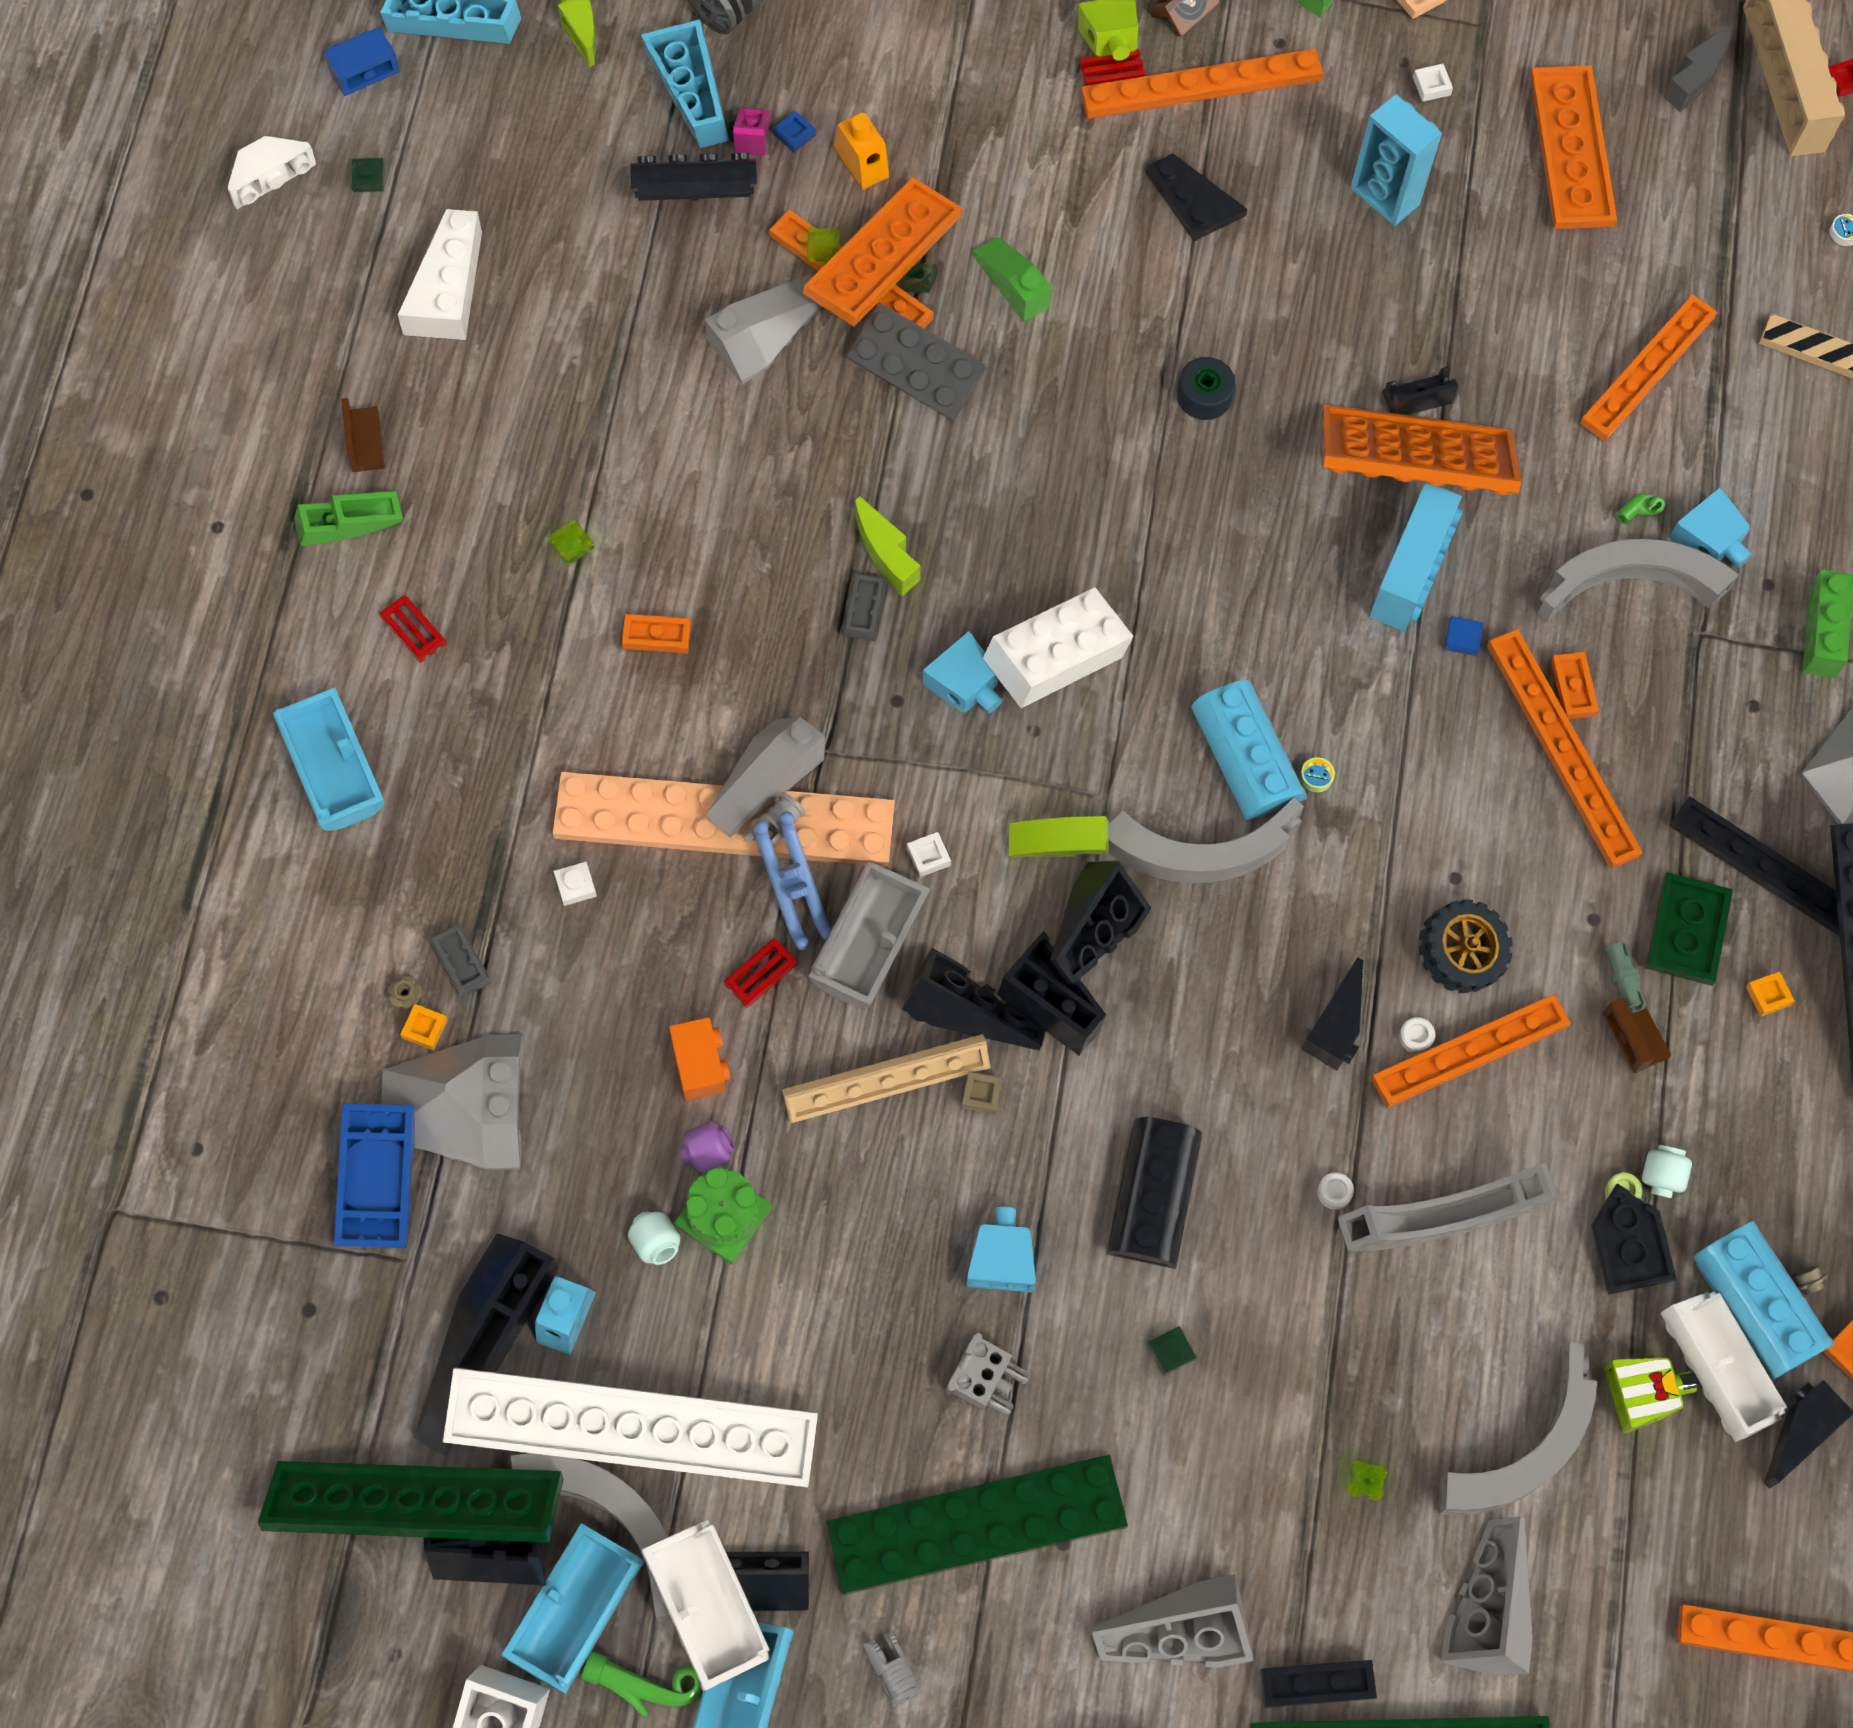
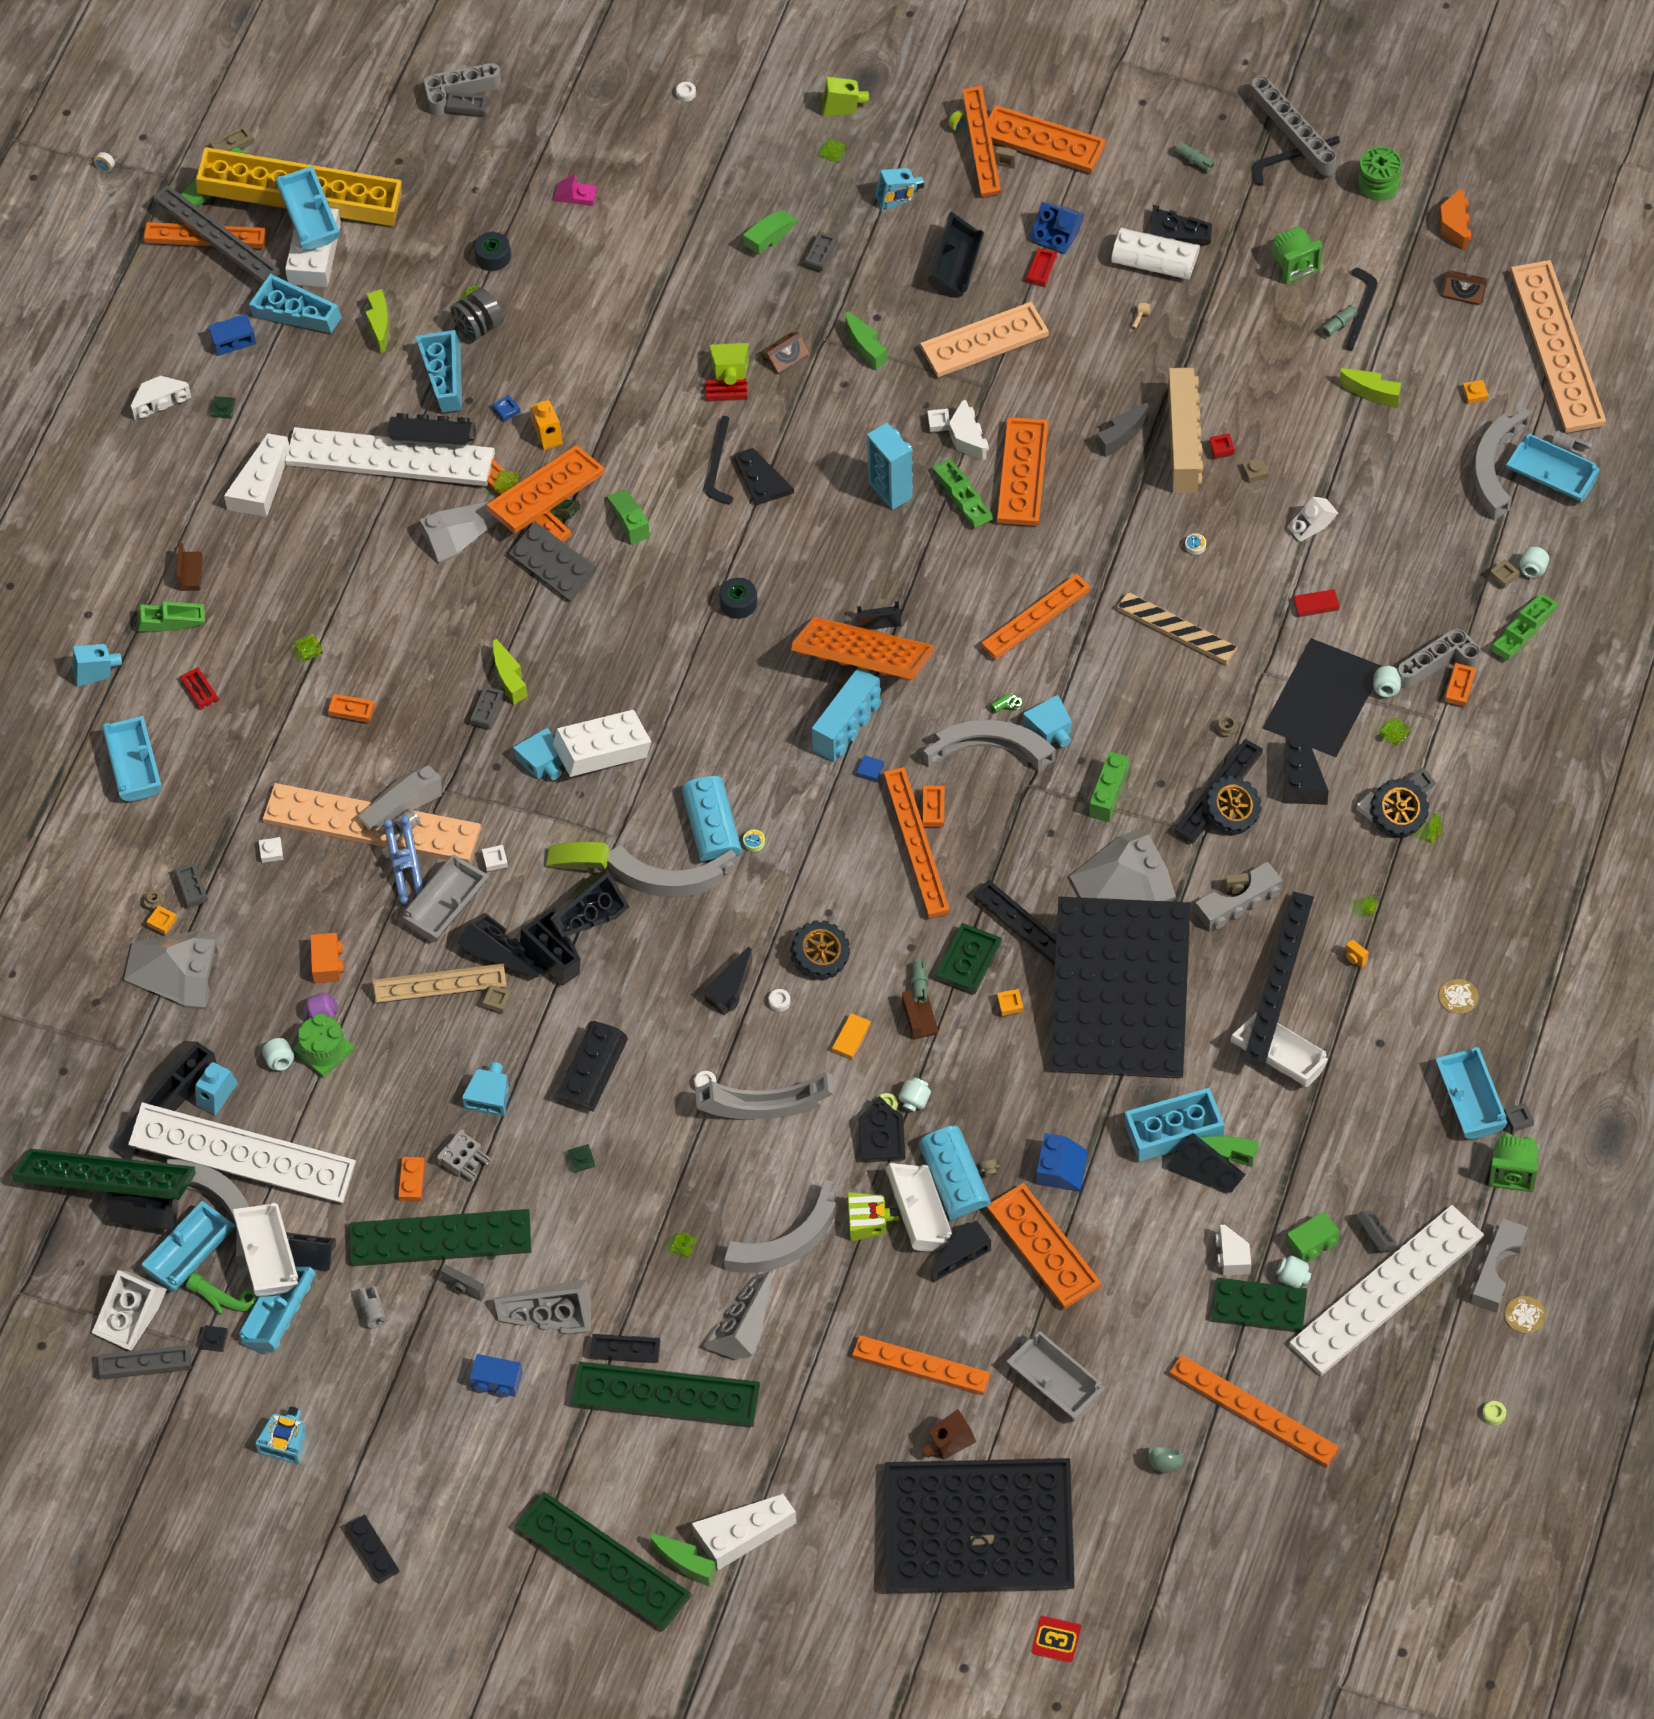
camera: 15 degrees right, 10 degrees down
blue slope [334,1103,415,1248] -> none
red tile [724,937,798,1008] -> none
dark pink slope [733,108,770,156] -> none
orange plate [1081,49,1324,119] -> none
orange plate [1371,994,1571,1109] -> none
none -> medium azure torso [72,644,122,687]
none -> white plate [285,427,495,486]
none -> orange plate [398,1157,425,1201]
none -> dark grey plate [441,1265,485,1301]
none -> black piece [705,416,733,505]
none -> light orange tile [832,1013,871,1060]
none -> bright green slope [932,459,993,528]
none -> white slope [949,400,989,461]

